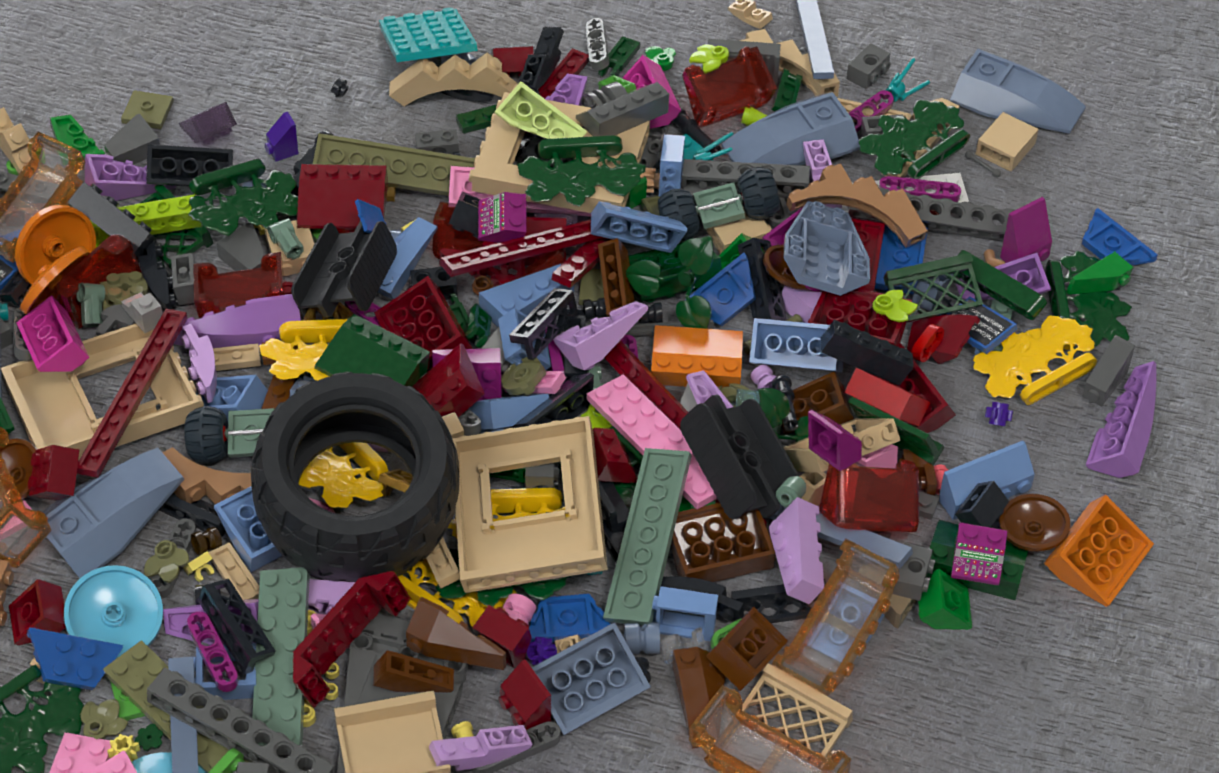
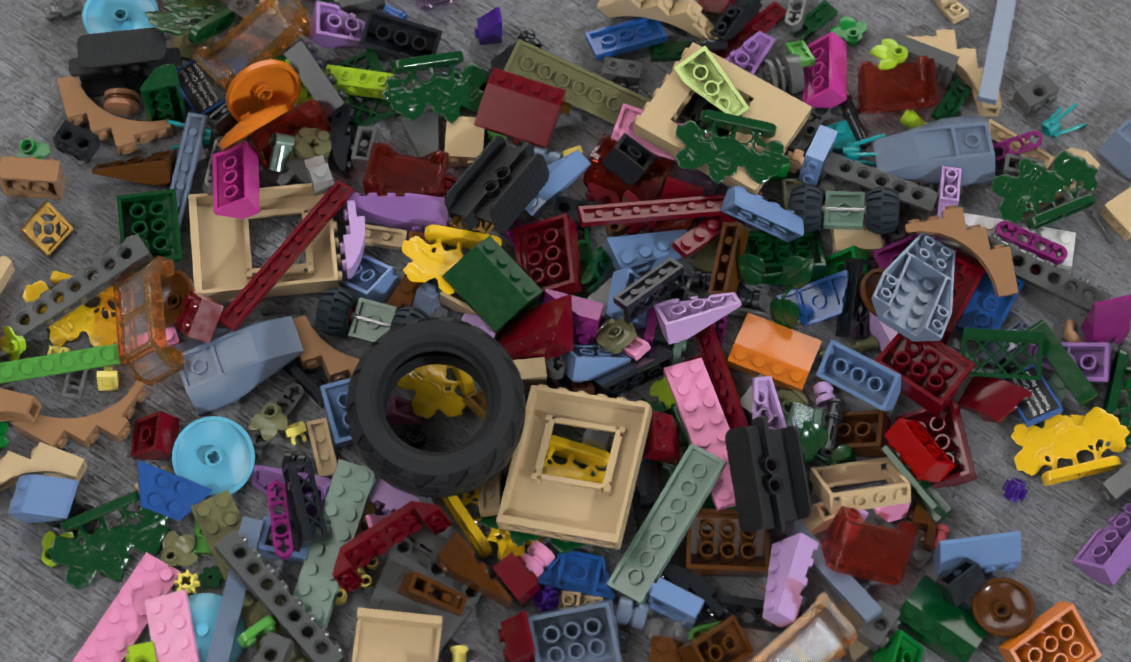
camera: 15 degrees right, 15 degrees up
dark brown wheel [191,527,222,556] -> none
sand green piece [267,218,304,260] -> none
blue piece [355,199,387,234] -> none
magenta slope [478,192,526,243] -> none
dark grey slope [576,82,669,136] -> none
sand green brick [776,476,806,507] -> none
magenta slope [808,410,862,471] -> none
black brick [821,319,914,386] -> none
lime plate [873,290,918,322] -> none
red beam [911,324,944,362] -> none
magenta slope [951,523,1007,586] -> none
none -> blue plate [585,17,668,61]

